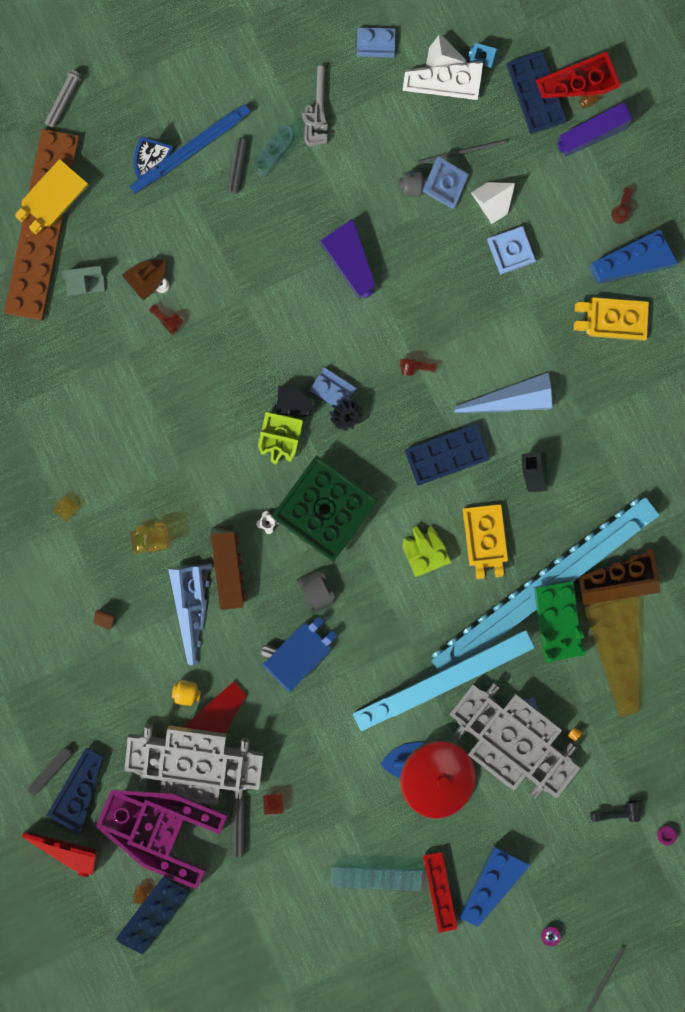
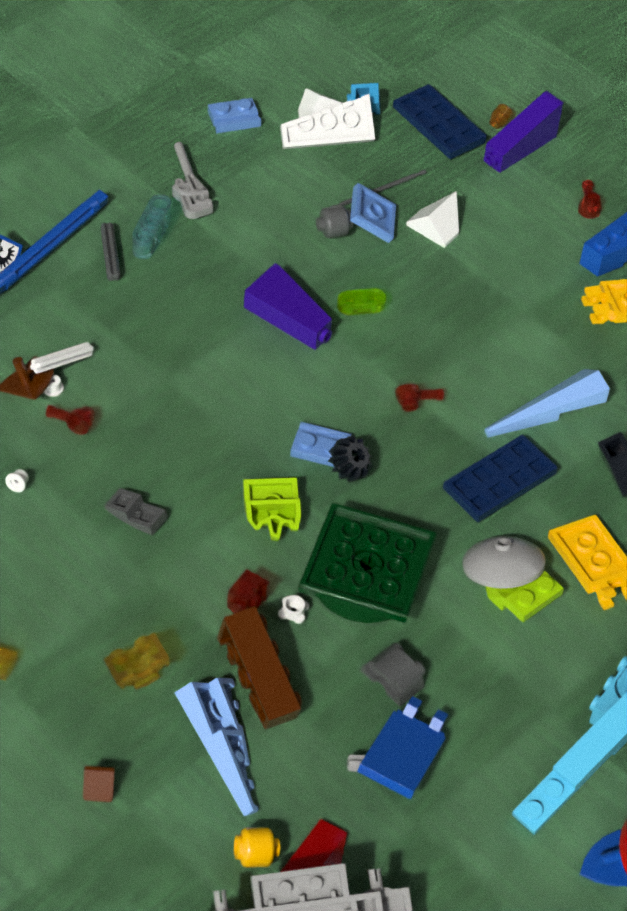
camera: 20 degrees left, 35 degrees down
black slope [277,386,316,416] -> none
light blue plate [487,226,536,275] -> none
red wedge [536,52,621,98] -> none
none -> white piece [6,469,29,492]
none -> white axle [30,342,94,374]
none -> dark grey slope [104,488,168,535]
none -> clear red brick [227,569,270,613]
none -> clear neon green plate [337,288,387,315]
none -> light grey dish [462,536,545,588]

